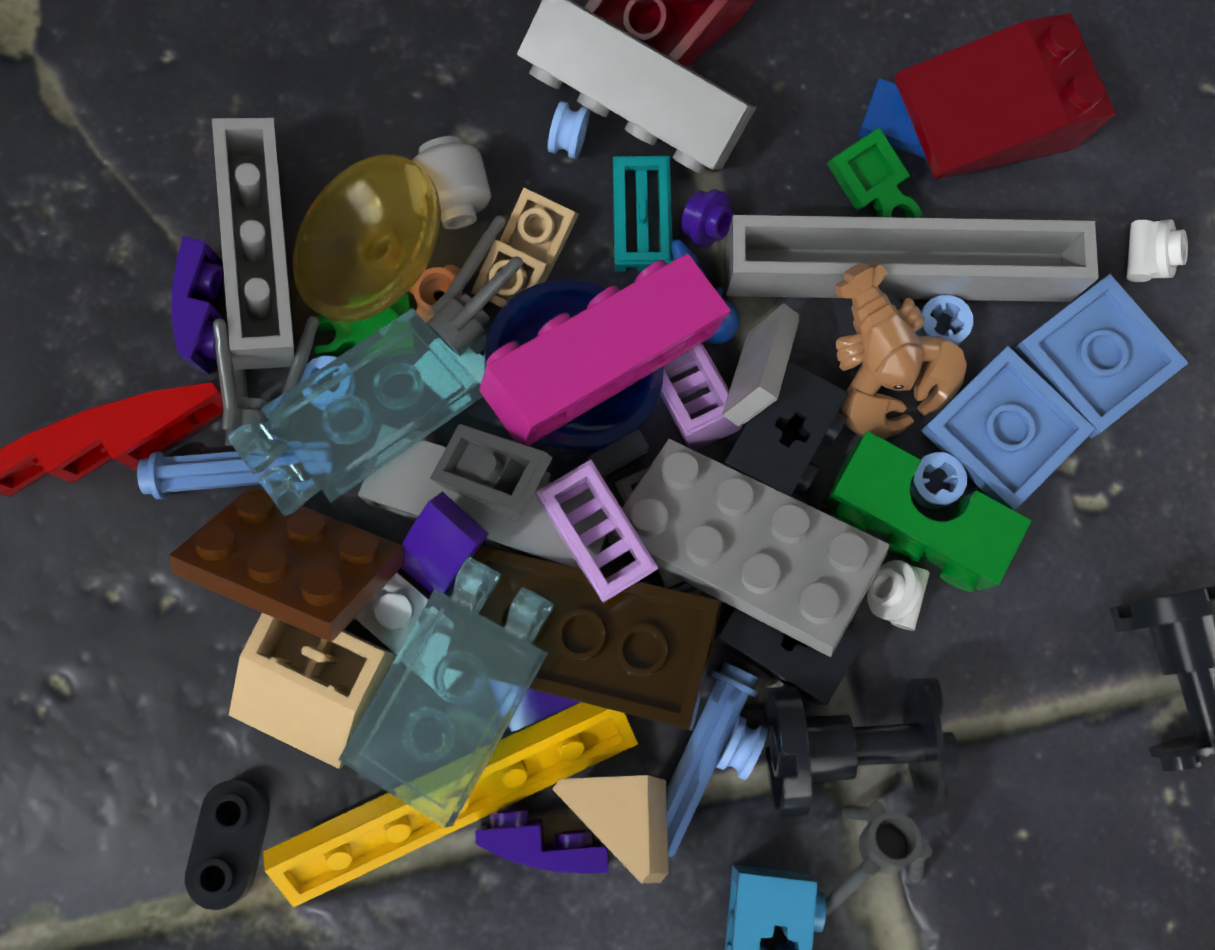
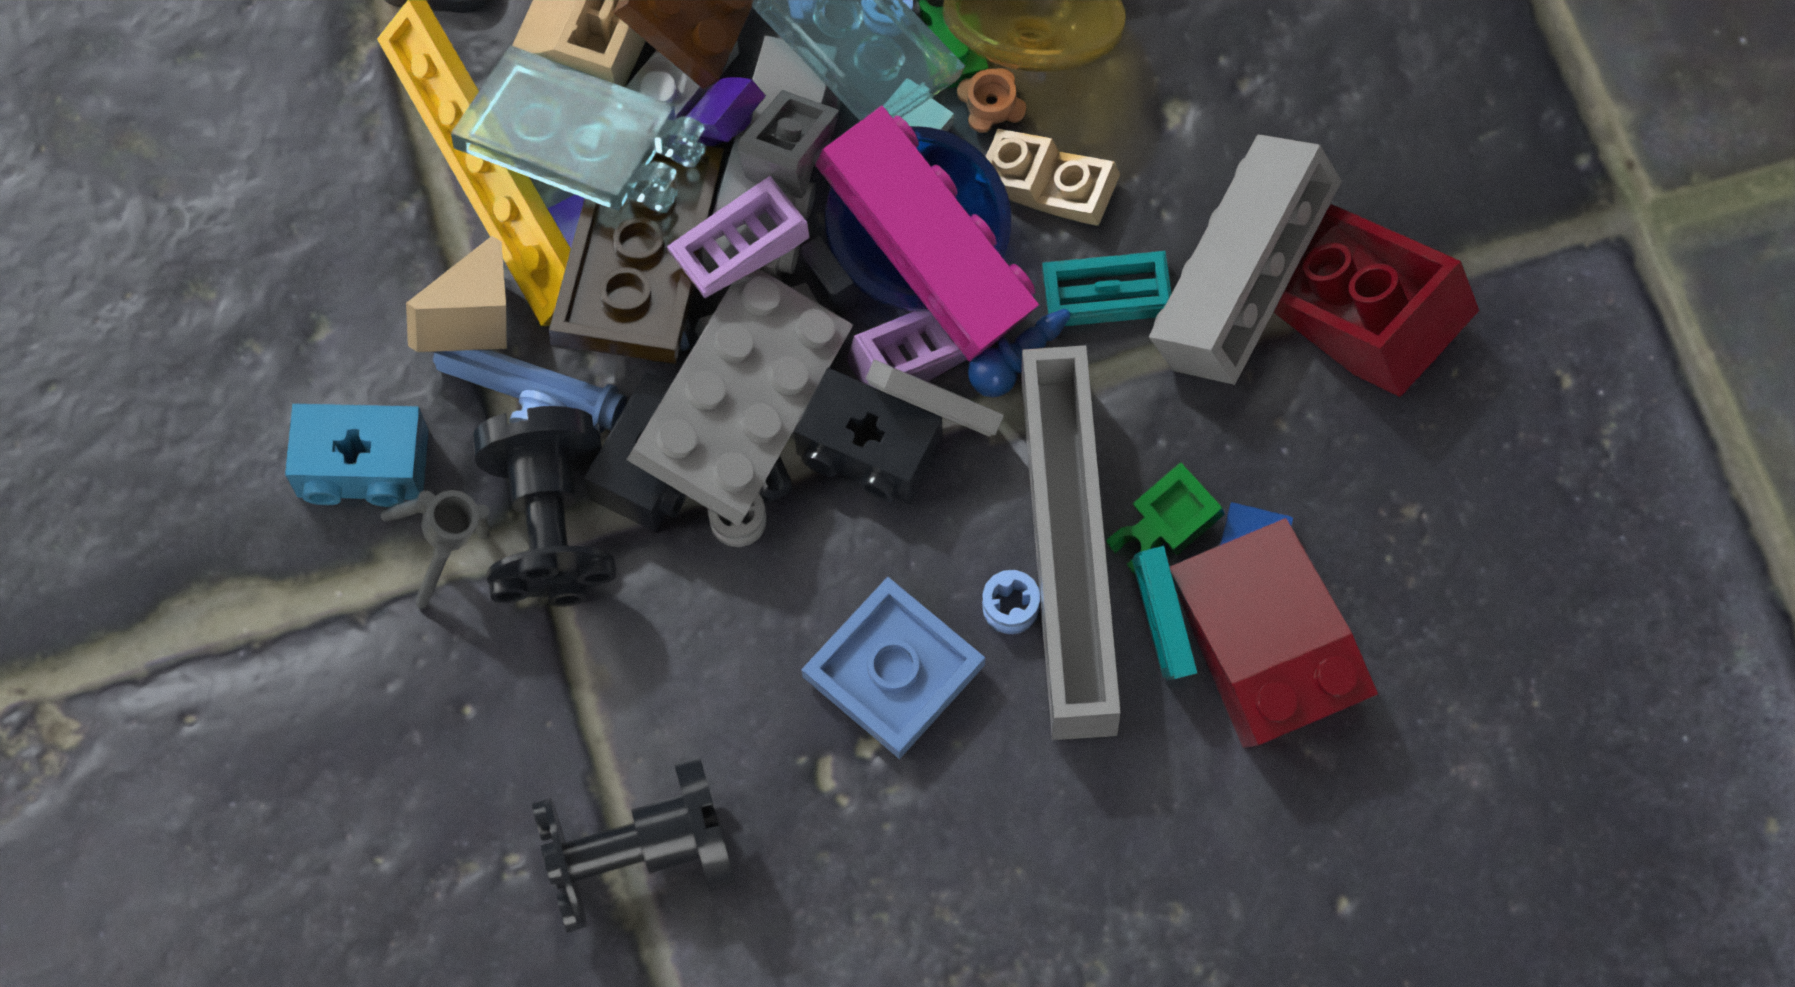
camera: 90 degrees right, 10 degrees down
light grey head [409,136,491,229] -> none
dark grey plant [426,215,560,357] -> none
dark purple slope [475,809,609,874] -> none
light blue bush [548,101,590,159] -> none
dark purple plate [682,189,733,248] -> none
green arch [822,431,1032,593] -> none
medium nougat animal [835,261,967,439] -> none
white plate [867,560,930,631] -> none
light blue bush [910,452,967,509] -> none
medium blue plate [1014,274,1188,438] -> none
white plate [1127,219,1188,282] -> none
none -> teal tile [1132,546,1197,681]

